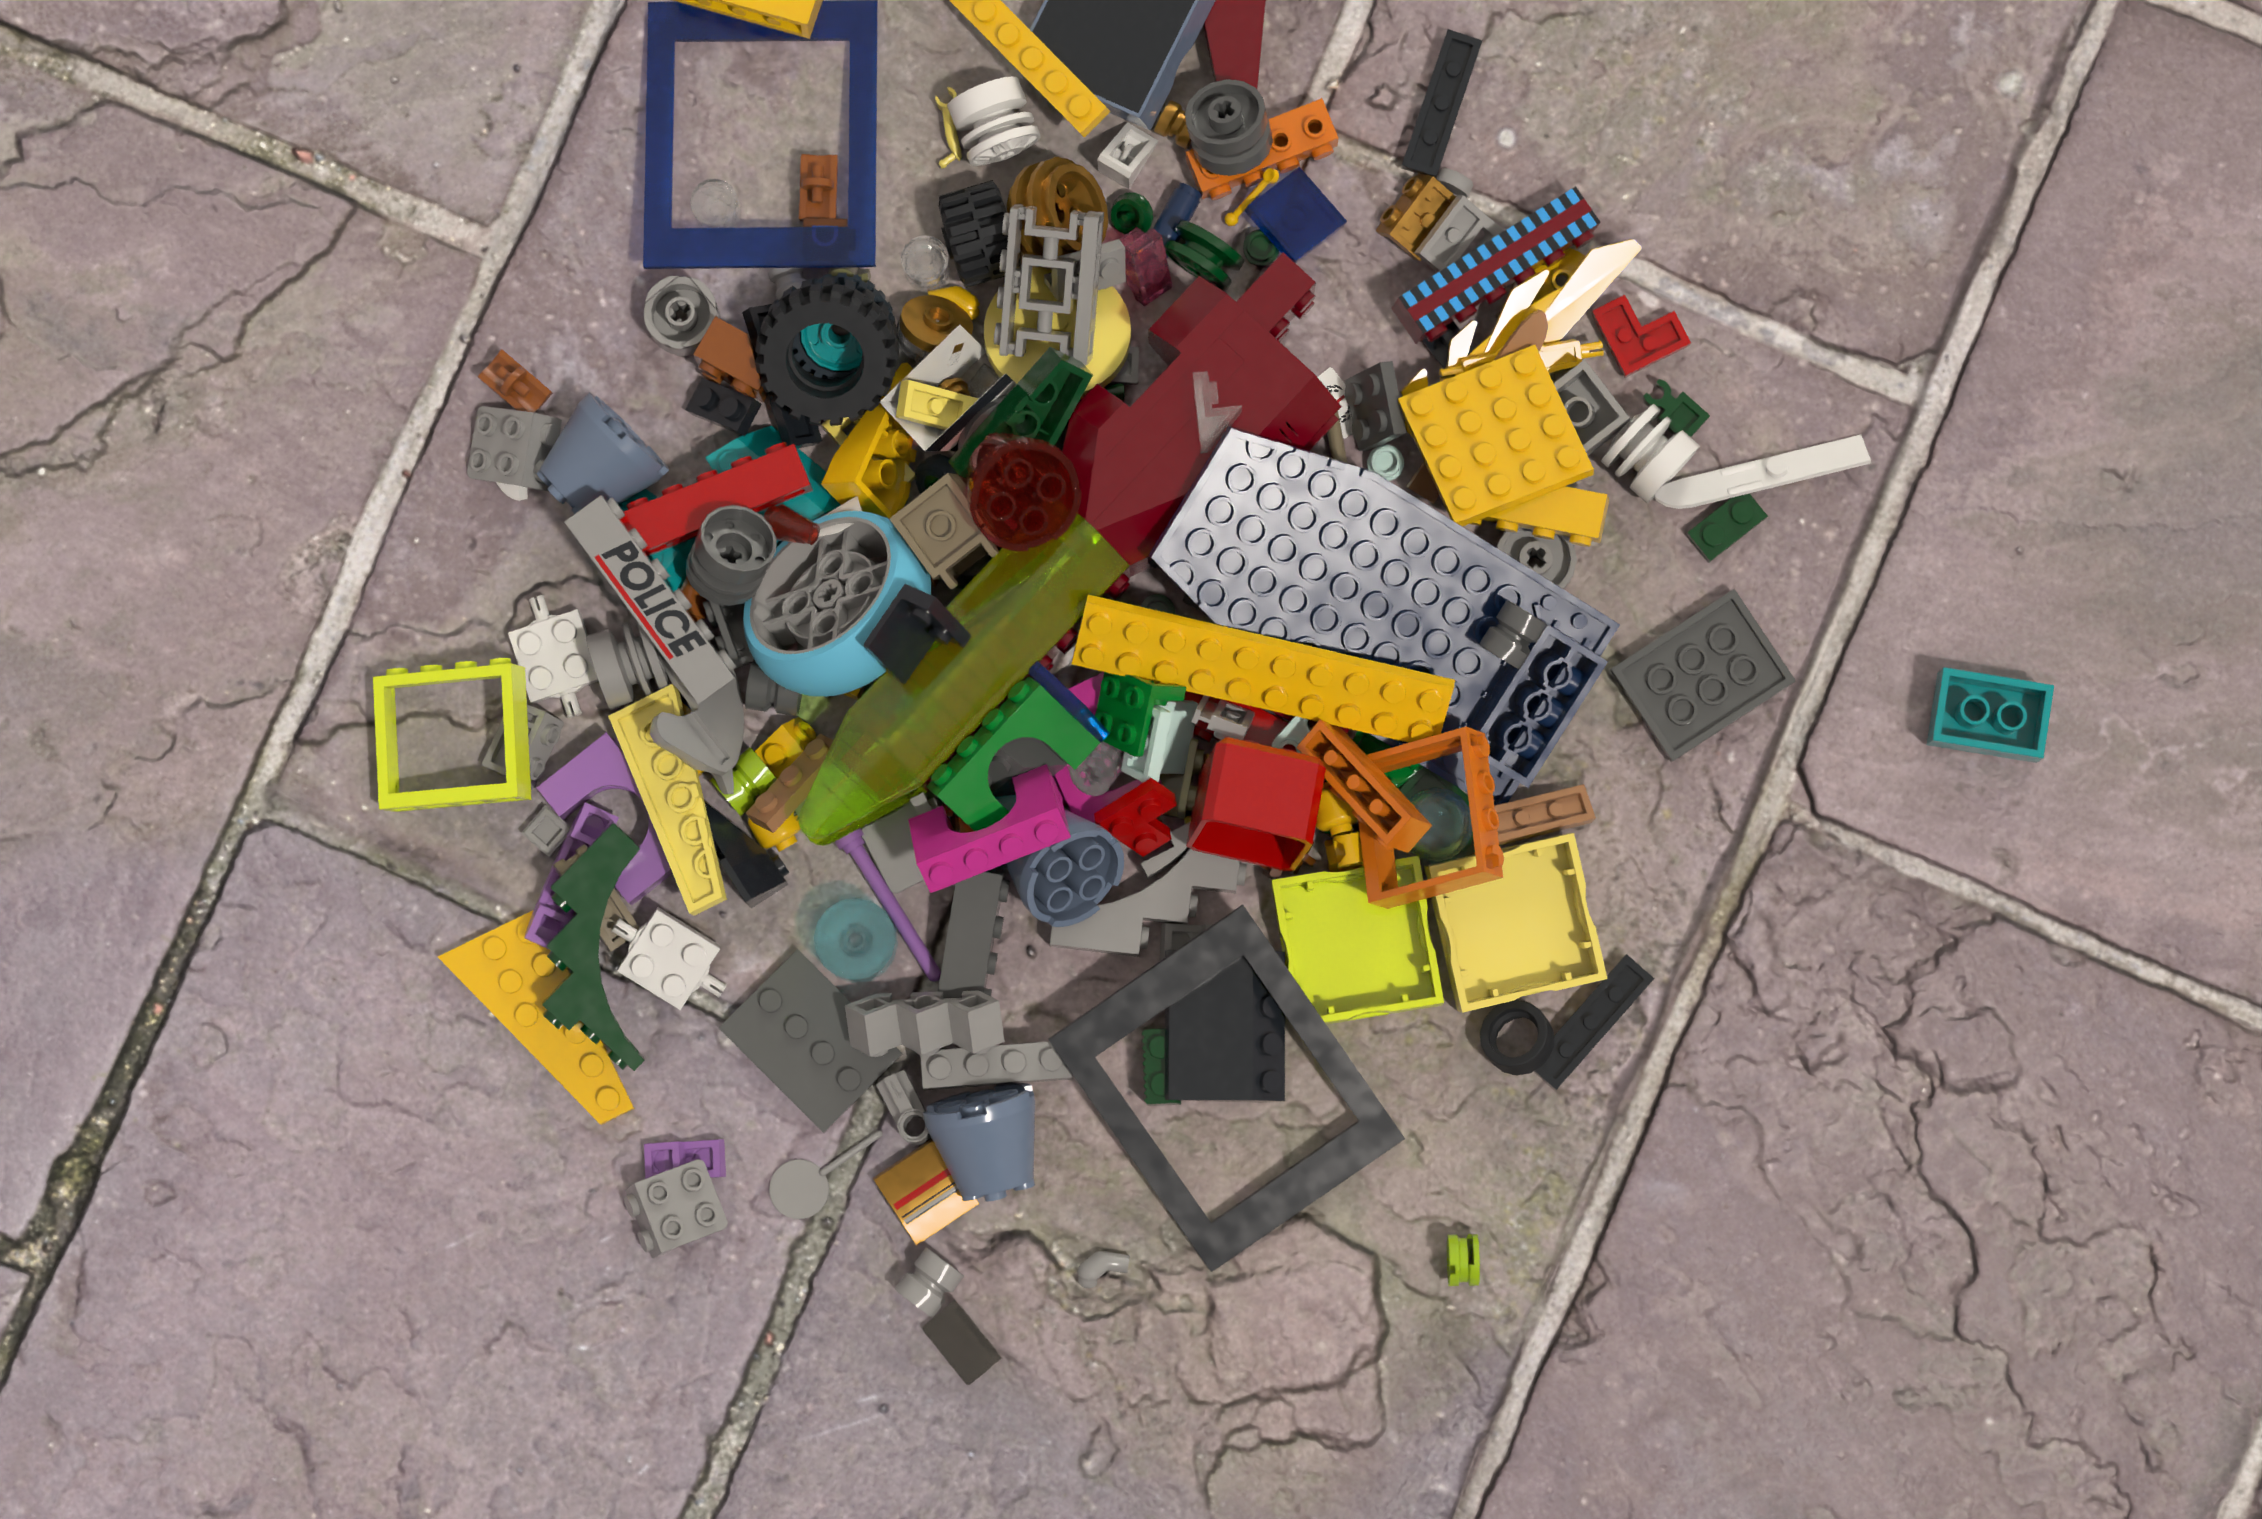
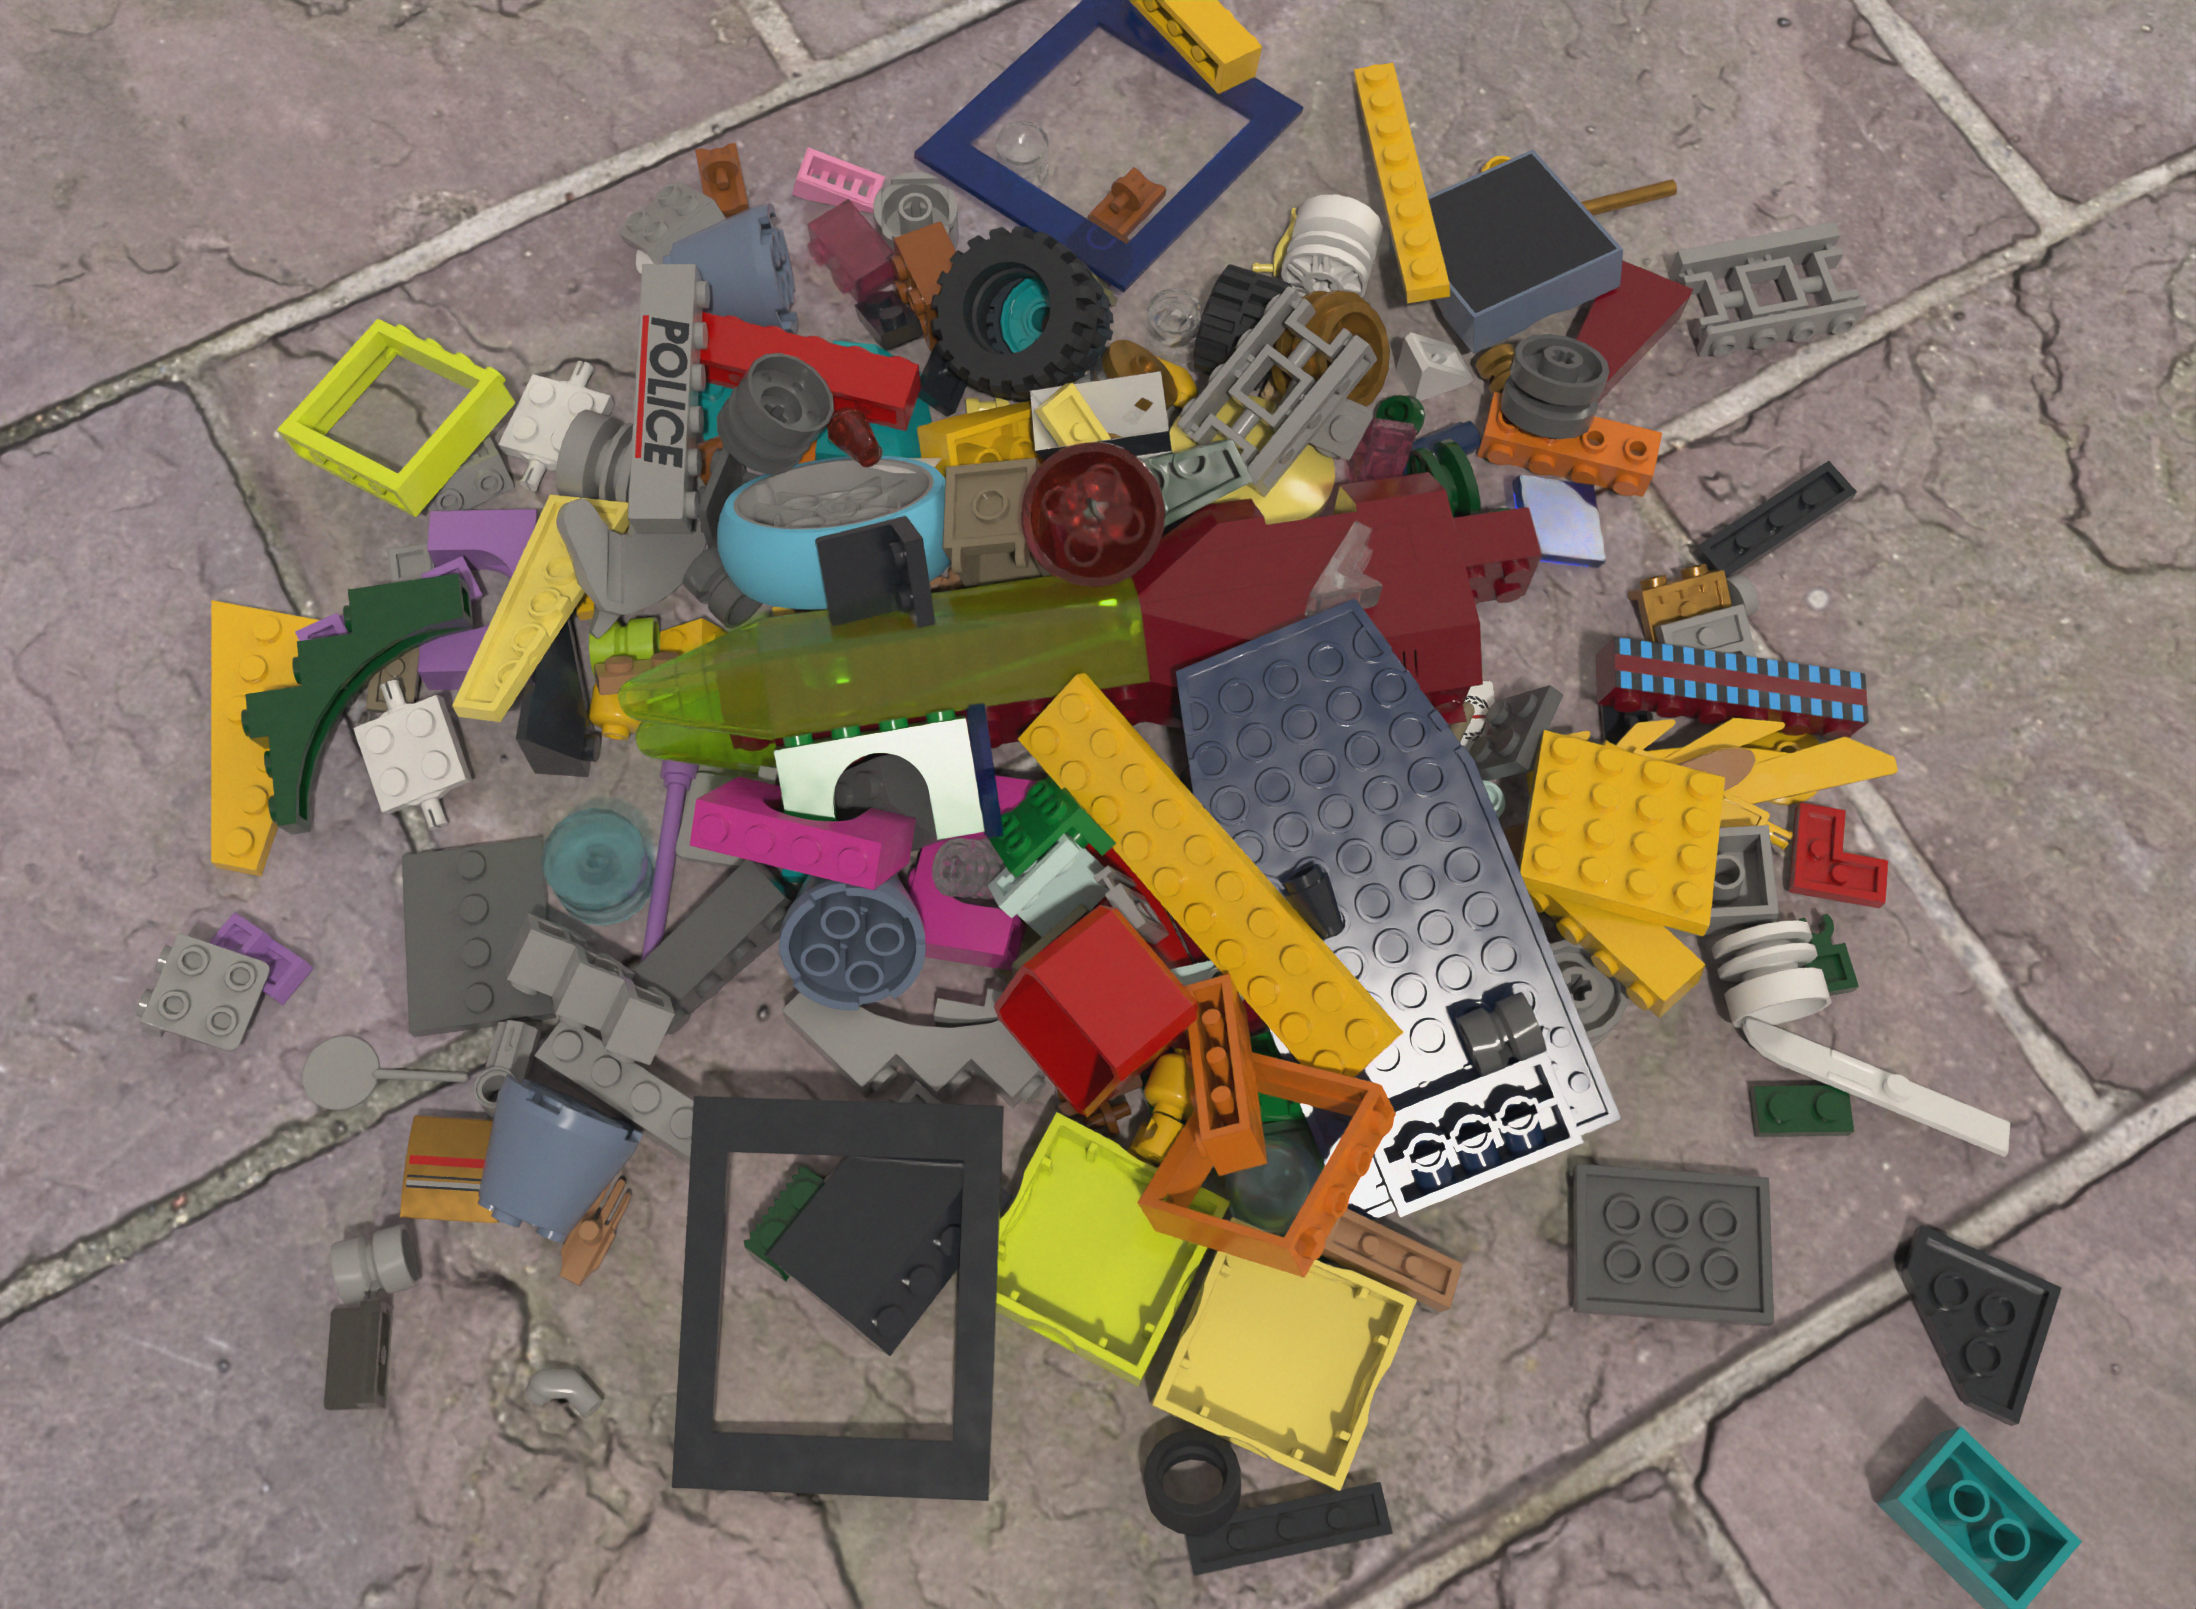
camera: 30 degrees right, 15 degrees down
red plate [1094,778,1177,857] -> none
yellow hinge [1224,168,1279,226] -> none
none -> medium nougat piece [559,1179,631,1287]
none -> bright pink slope [792,147,885,213]
none -> clear pink brick [807,199,897,303]
none -> black cone [1283,864,1345,940]
none -> black plate [1901,1225,2062,1426]

